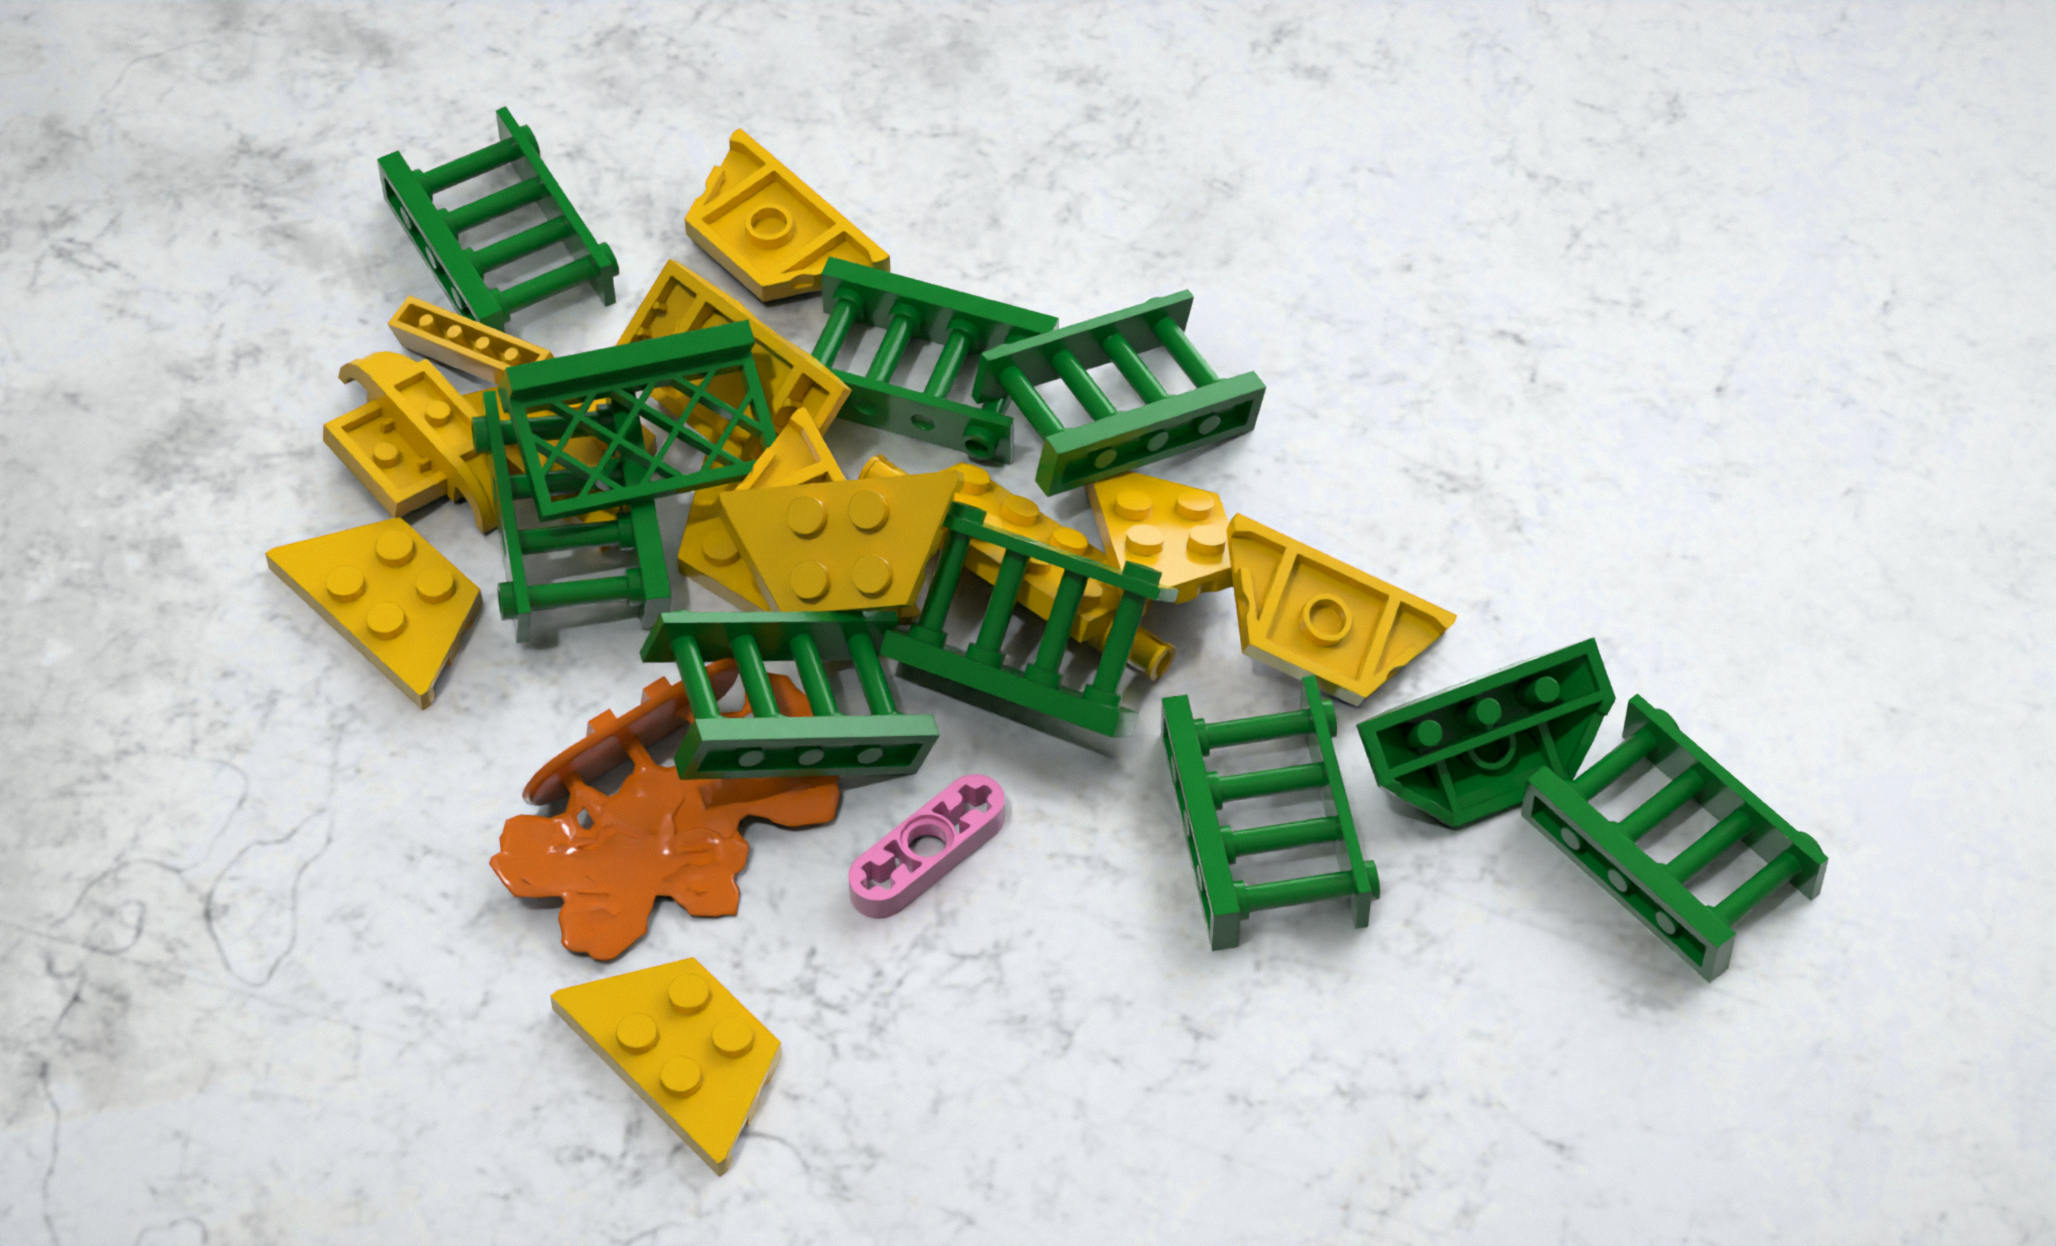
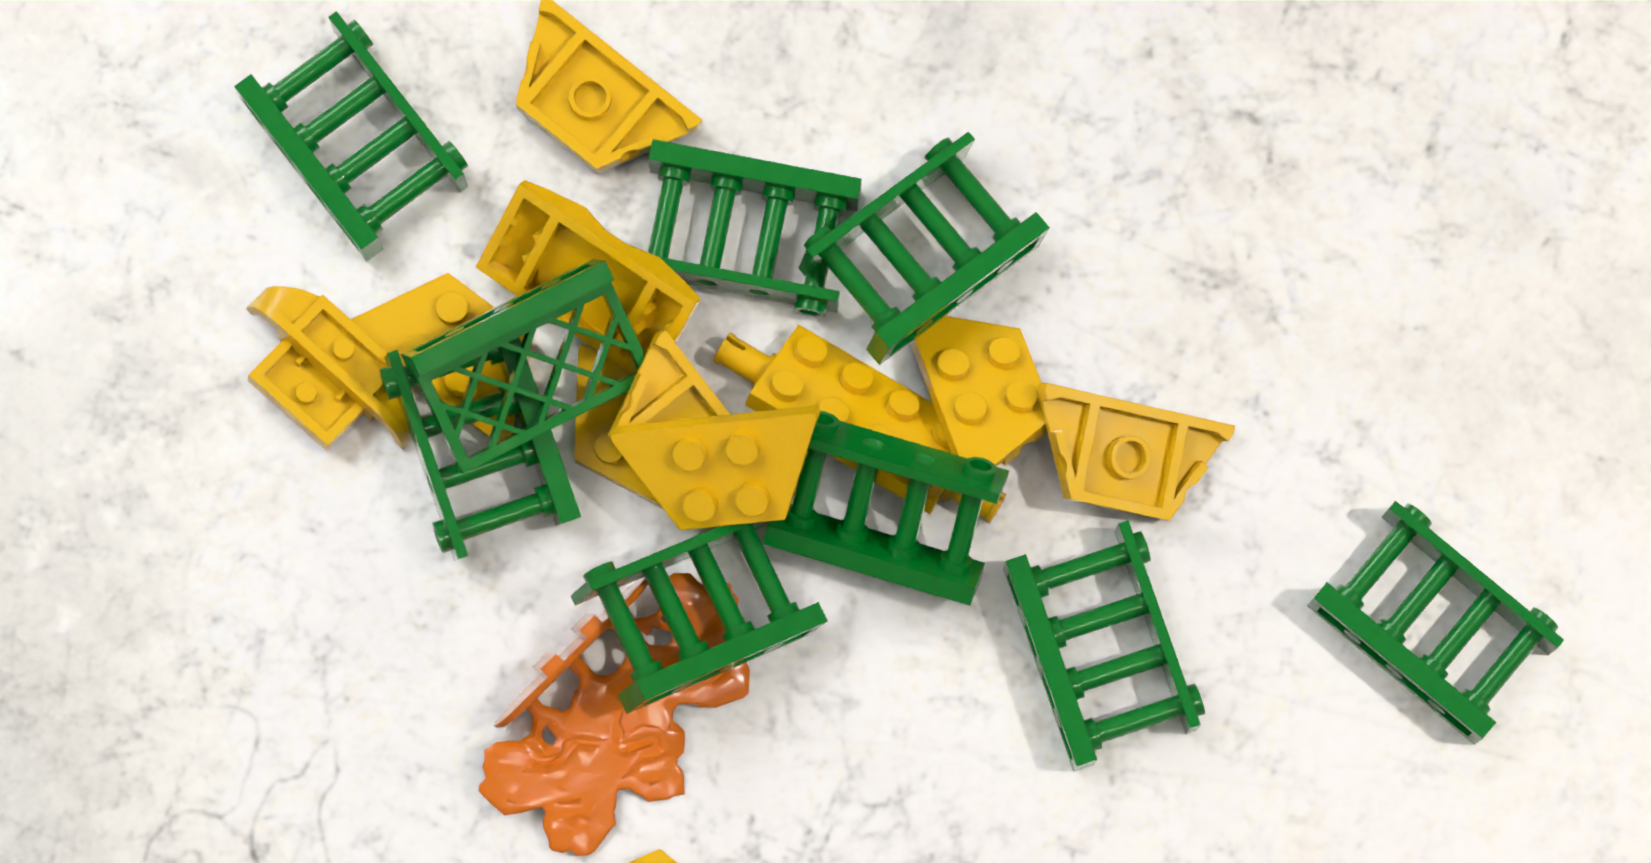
camera: 10 degrees left, 25 degrees up
yellow wing [265,517,483,711] -> none
yellow piece [387,295,555,385] -> none
bright pink beam [849,774,1005,919] -> none
green wedge [1356,637,1616,827] -> none

